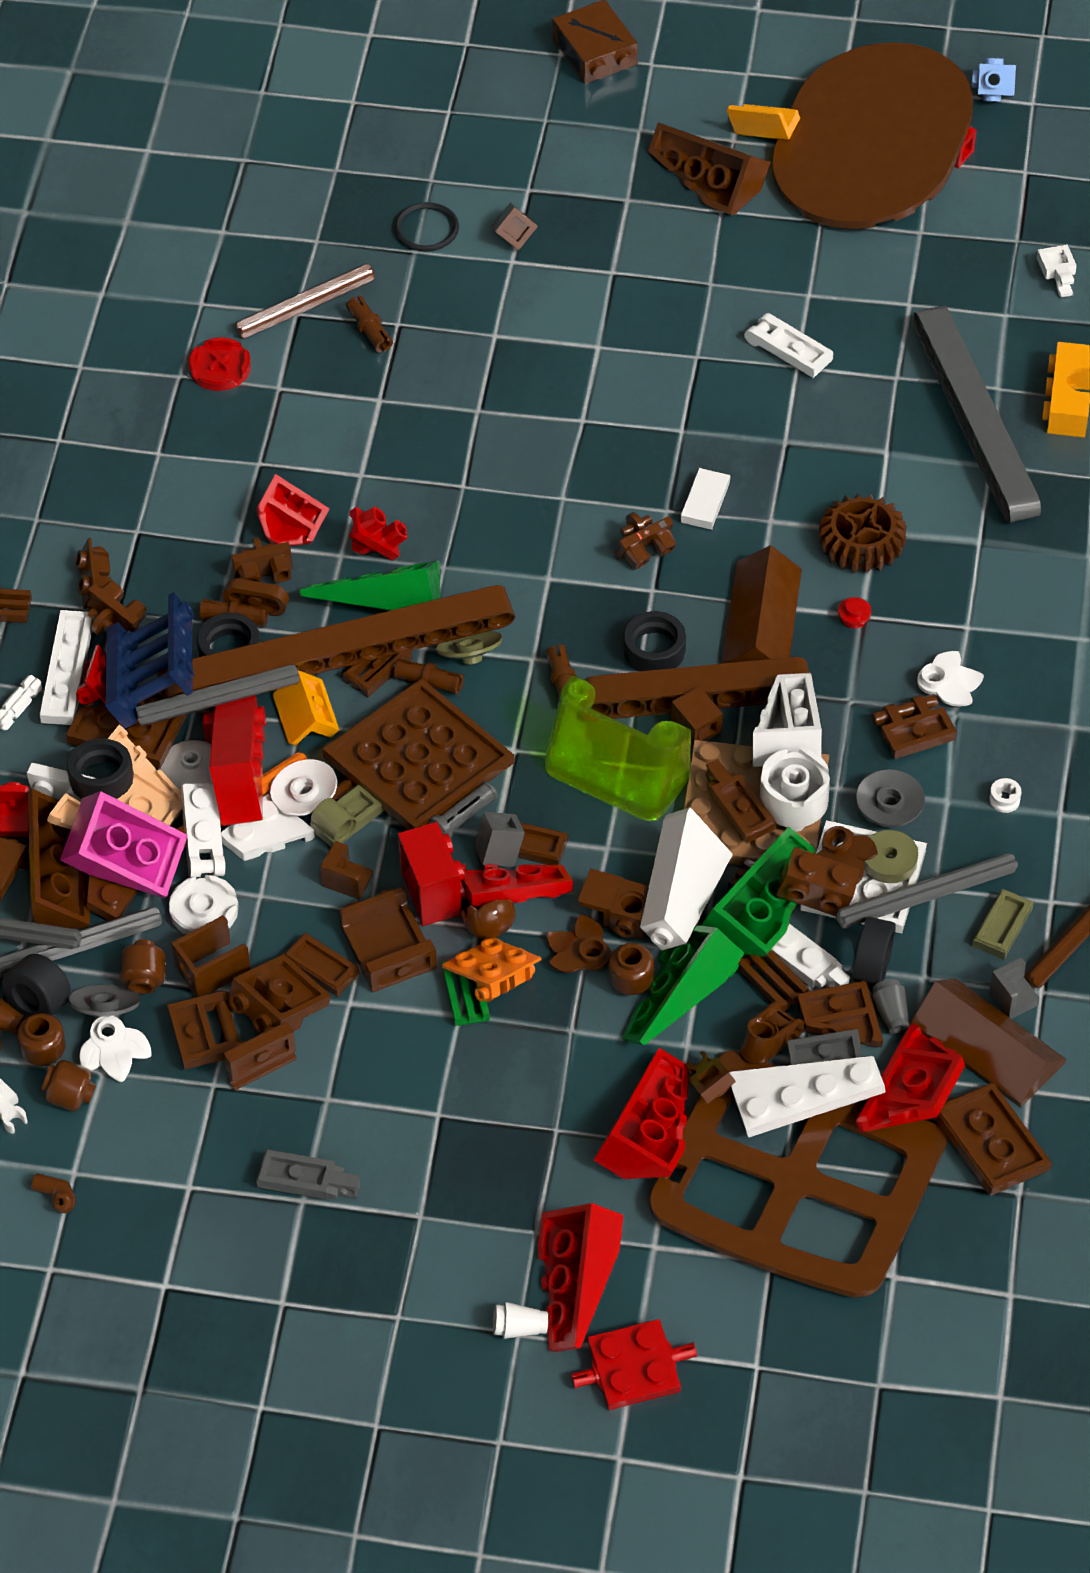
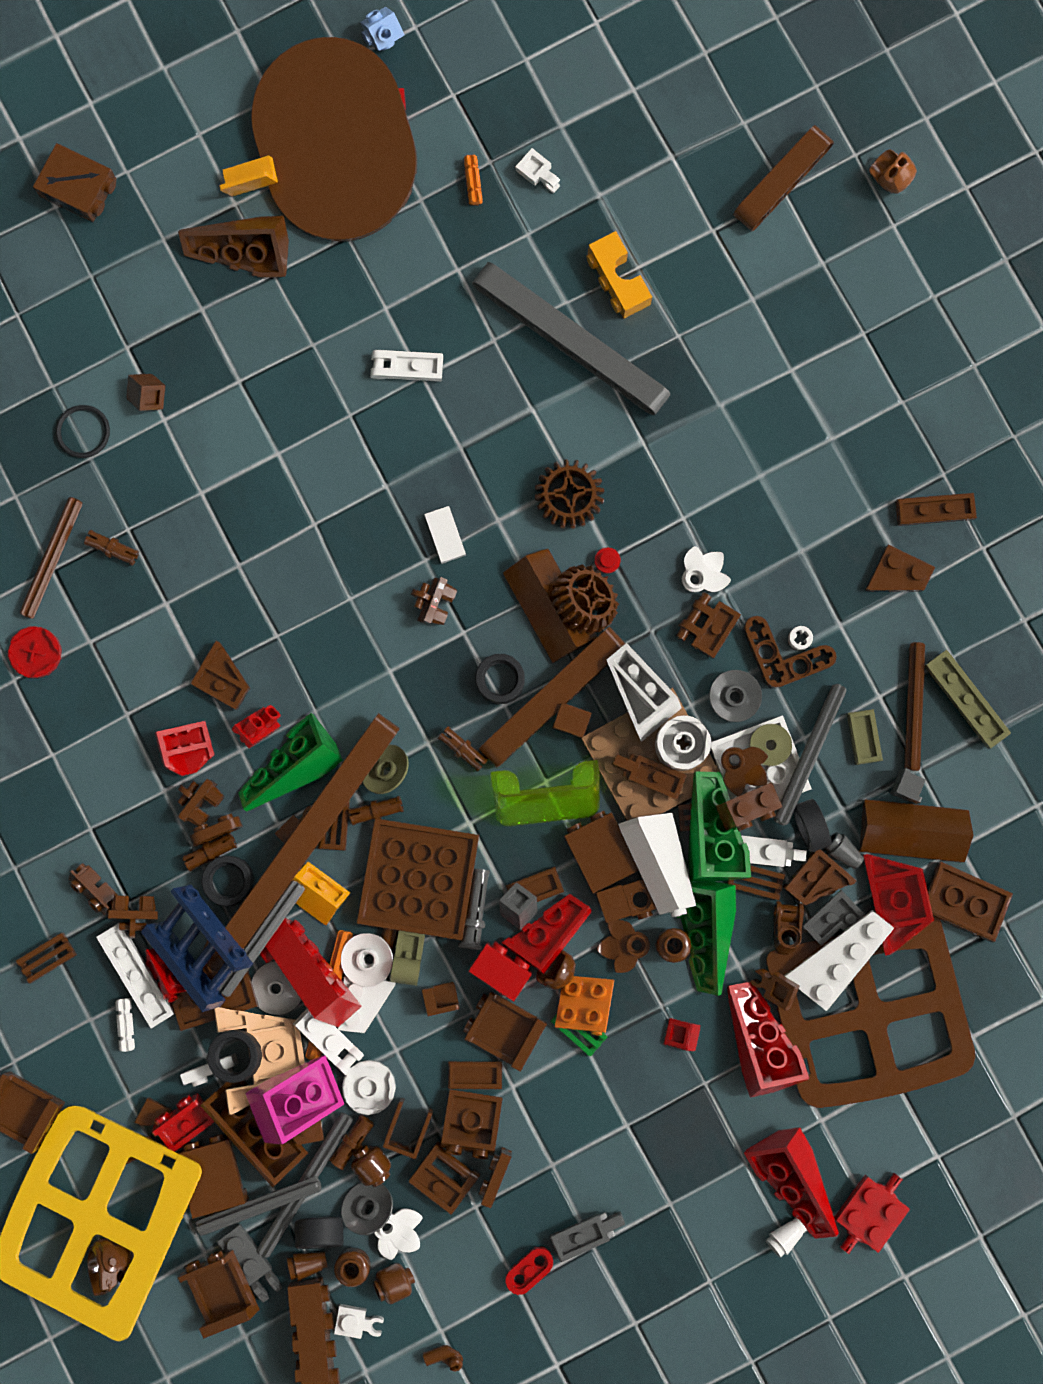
camera: 40 degrees left, 30 degrees up
none -> reddish brown wing [191,641,250,710]
none -> reddish brown pin [329,1115,375,1170]
none -> orange axle [464,155,483,205]
none -> red plate [506,1247,553,1295]
none -> reddish brown gear [550,564,619,635]
none -> reddish brown panel [564,811,639,893]
none -> red slope [664,1018,700,1051]
none -> reddish brown beam [744,616,837,689]

